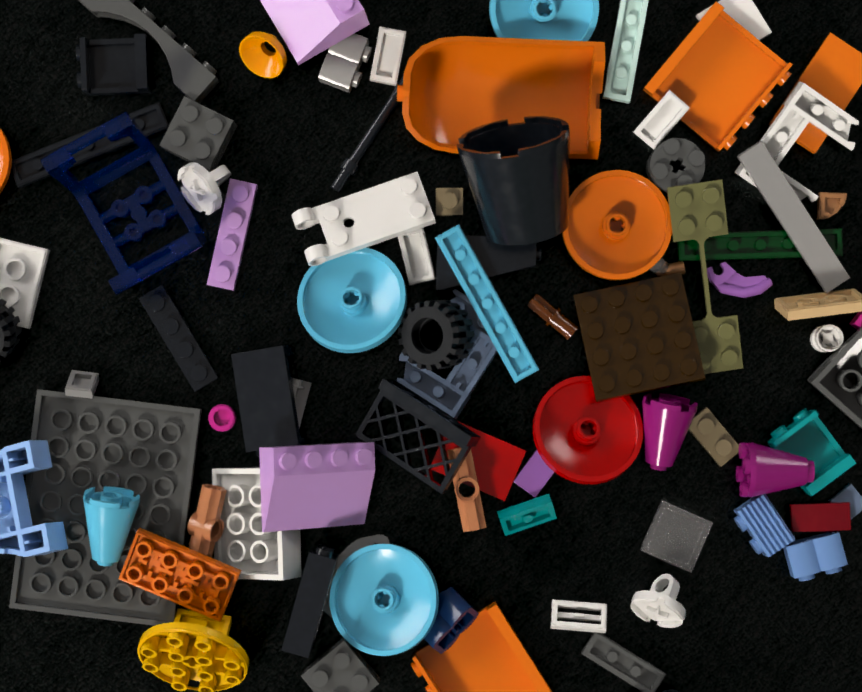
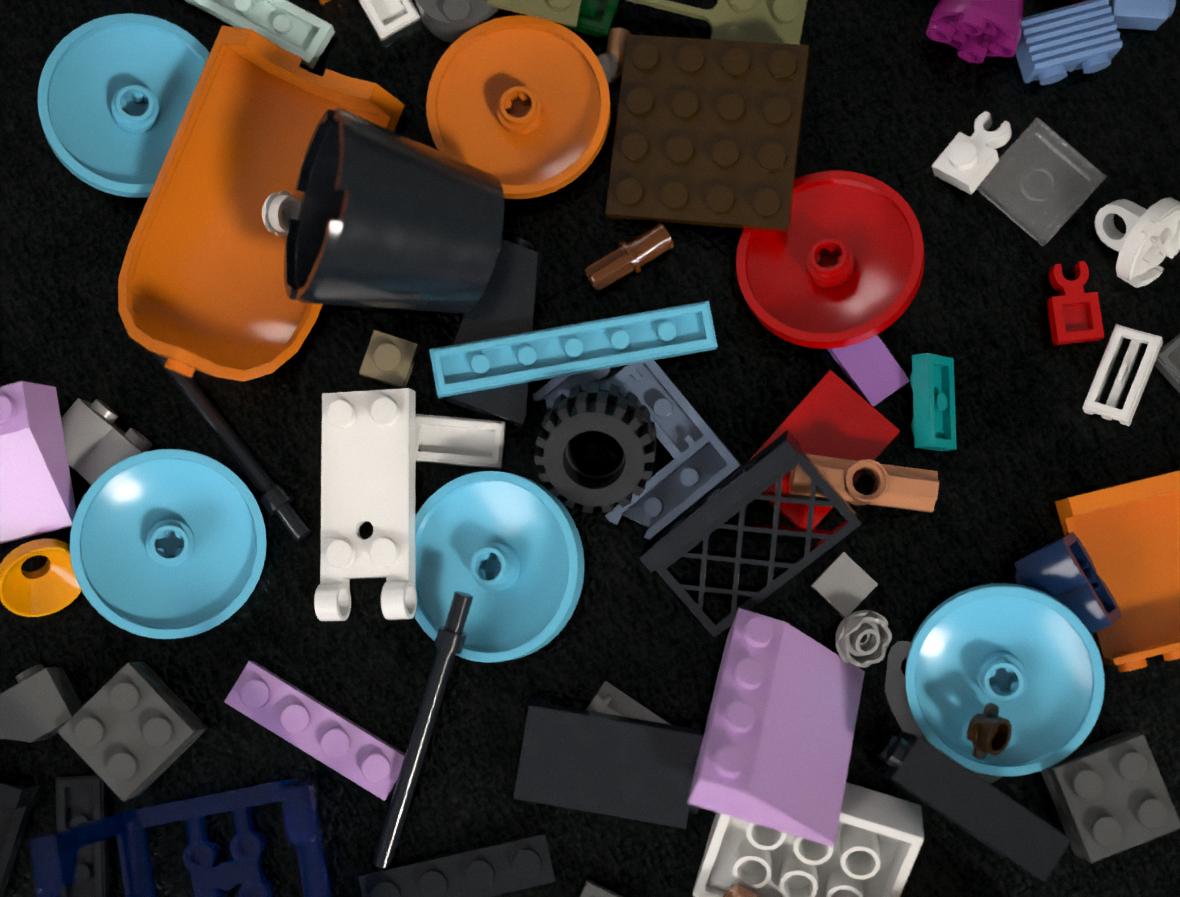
camera: 70 degrees left, 5 degrees down
white tile [177,162,232,215] -> none
dark pink tile [208,404,237,432] -> none
white tile [370,27,406,86] -> none
magenta cone [642,393,698,471] -> none
dark tan plate [689,407,739,467] -> none
none -> medium azure dish [70,449,267,639]
none -> white plate [262,191,301,236]
none -> black bar [372,591,473,869]
none -> light grey tile [810,552,878,618]
none -> light grey plate [835,610,892,668]
none -> white plate [932,111,1012,195]
none -> dark brown plate [966,703,1012,760]
none -> red plate [1047,261,1104,345]

